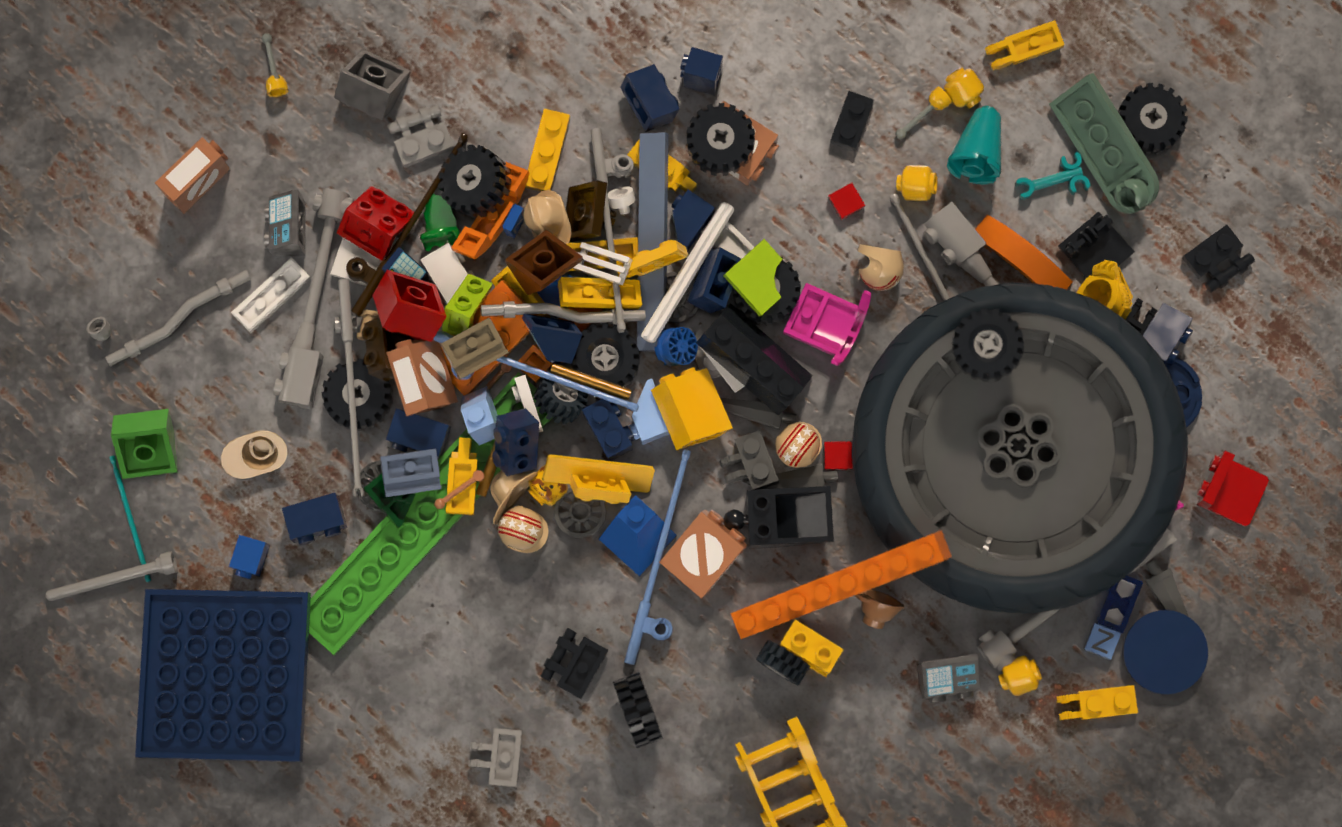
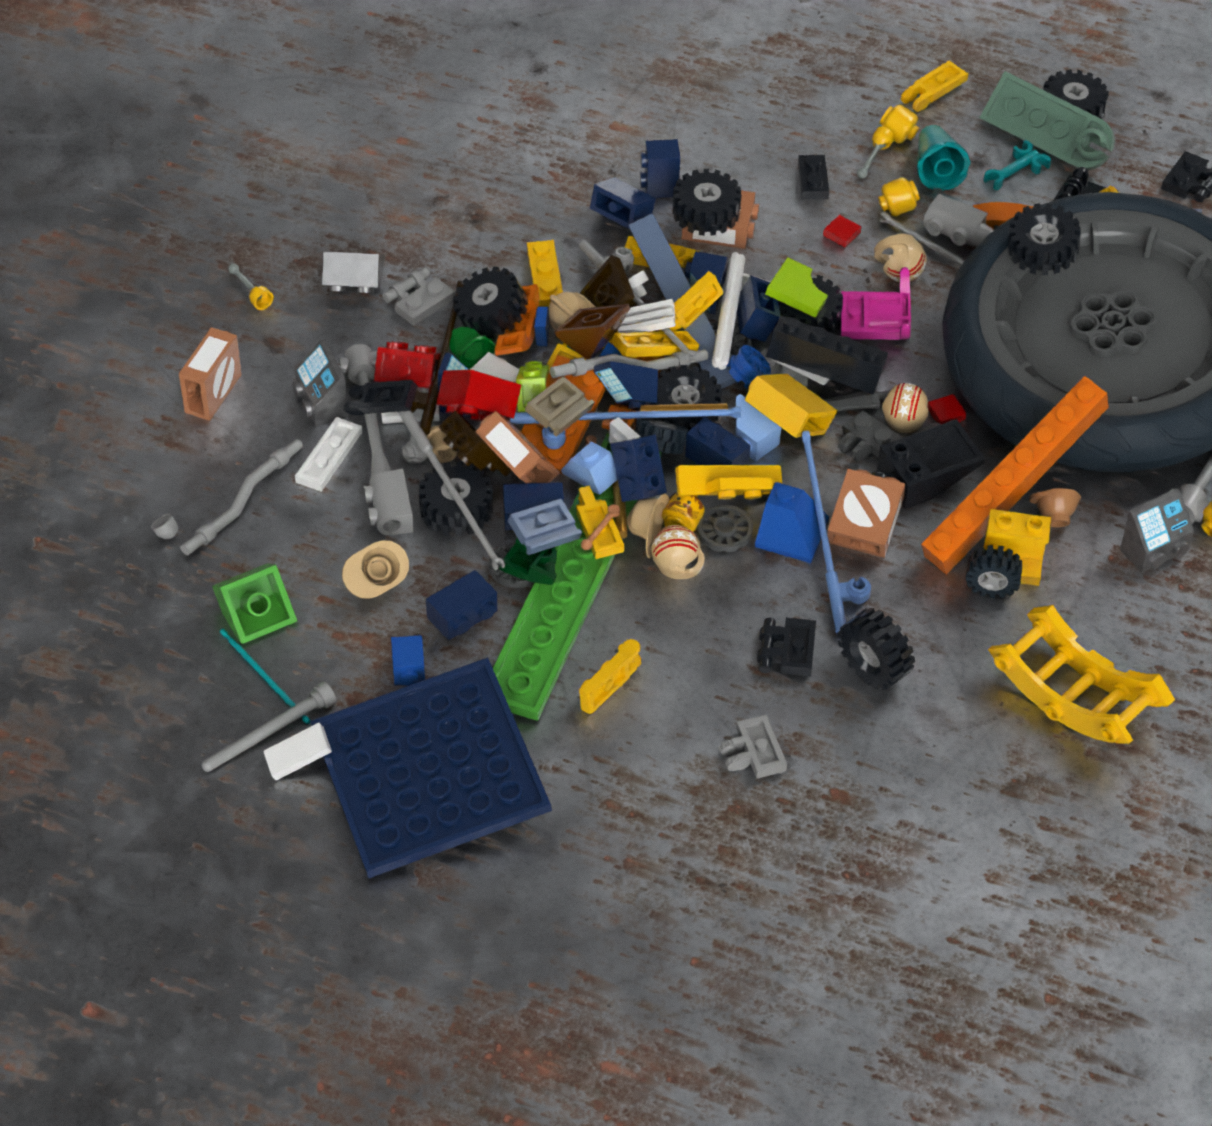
camera: 25 degrees left, 30 degrees down
none -> white tile [263,723,332,780]
none -> black hinge [344,380,418,416]
none -> yellow hinge [579,639,641,715]

